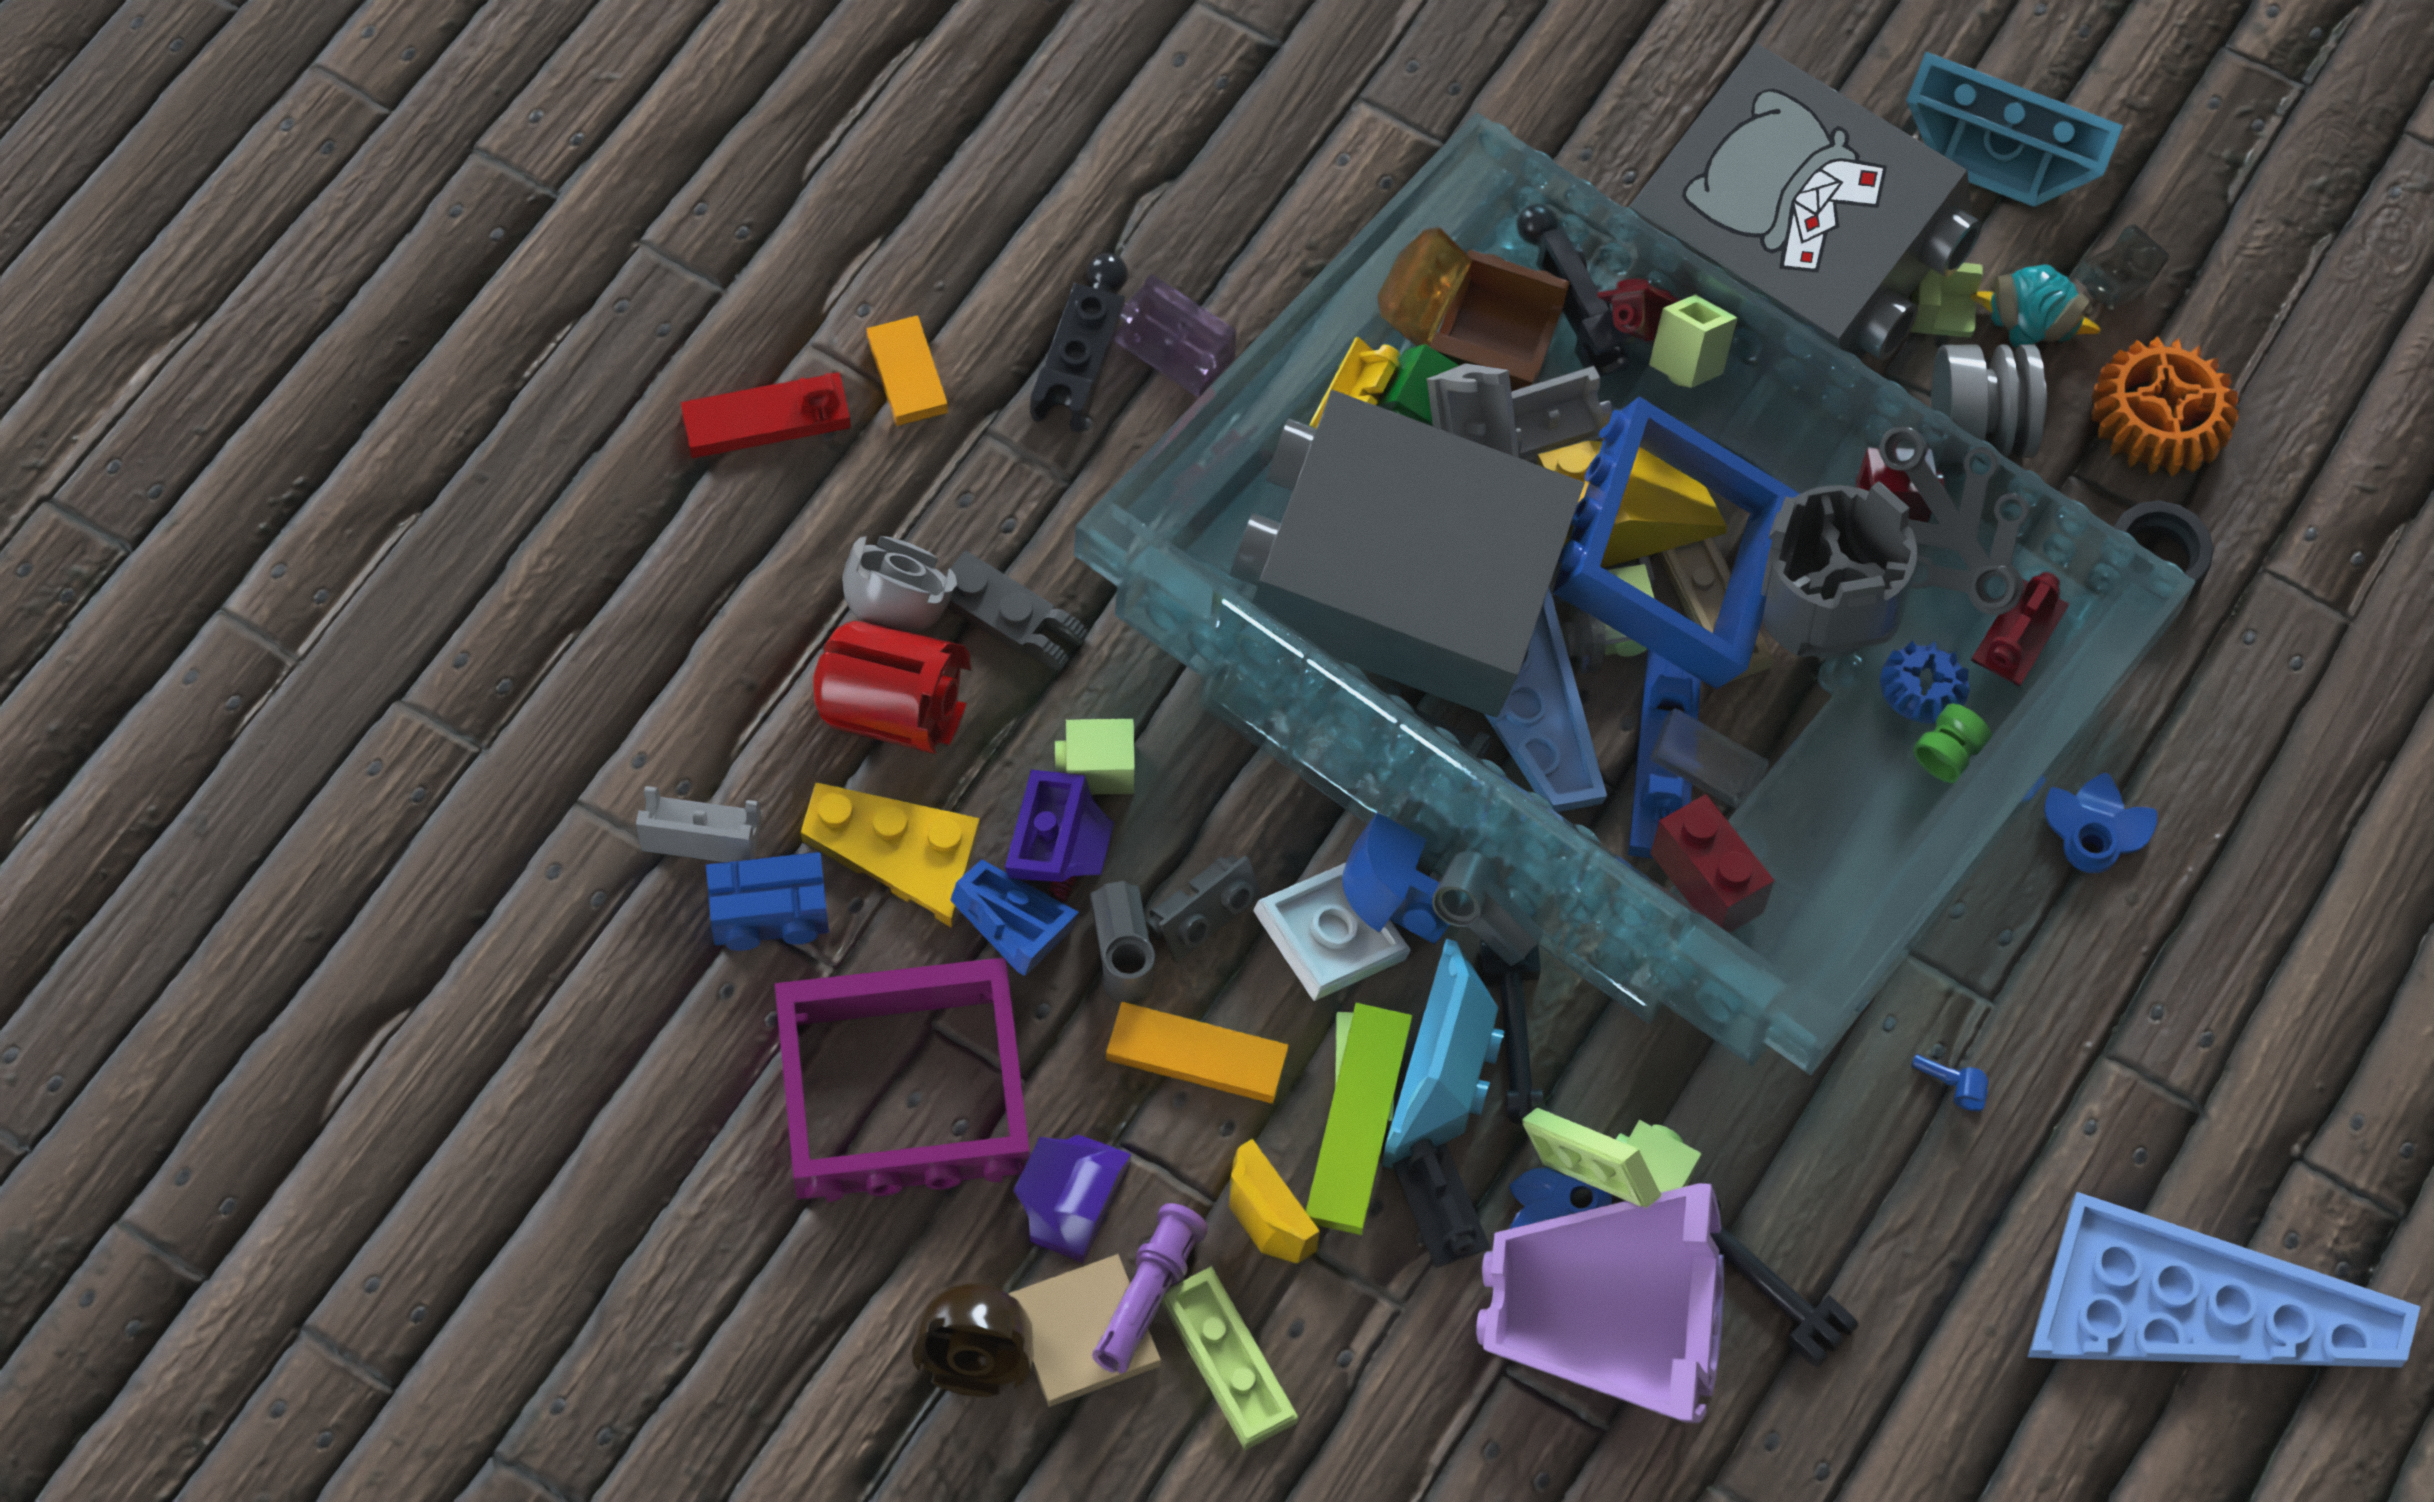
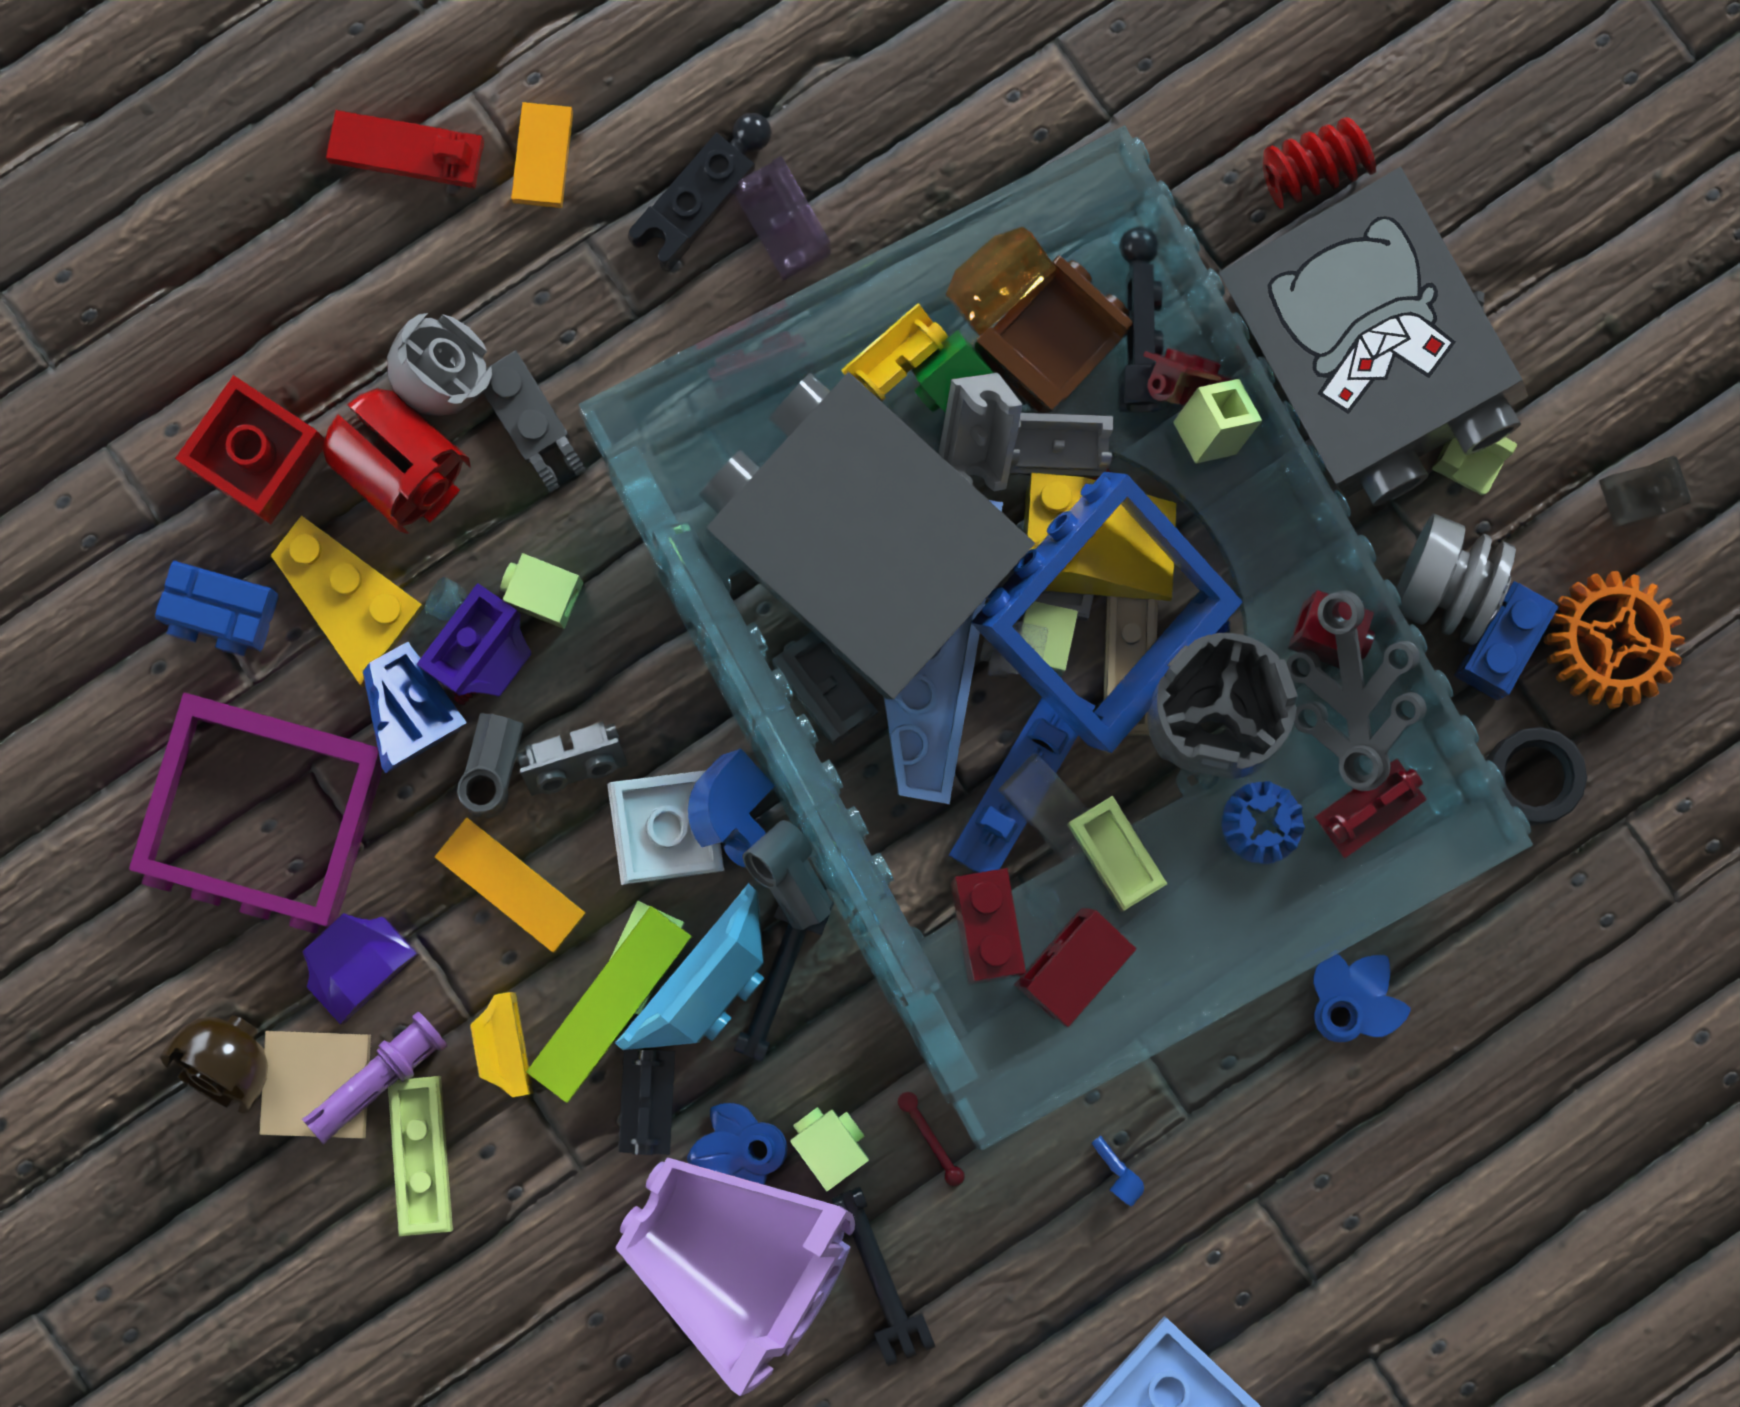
camera: 25 degrees right, 20 degrees up
light grey hinge [636,786,763,862] -> none
yellowish green tile [1522,1108,1662,1208] -> none
medium azure wedge [1906,52,2123,207] -> none
bright green wheel [1913,704,1992,783] -> none
hair [1970,264,2101,349] -> none
none -> red brick [175,375,325,525]
none -> clear light blue hinge [425,577,467,621]
none -> dark red hinge [898,1092,965,1187]
none -> dark red hinge [1014,908,1137,1027]
none -> yellowish green tile [1067,796,1167,912]
none -> red piece [1263,117,1376,210]
none -> blue brick [1454,581,1559,700]

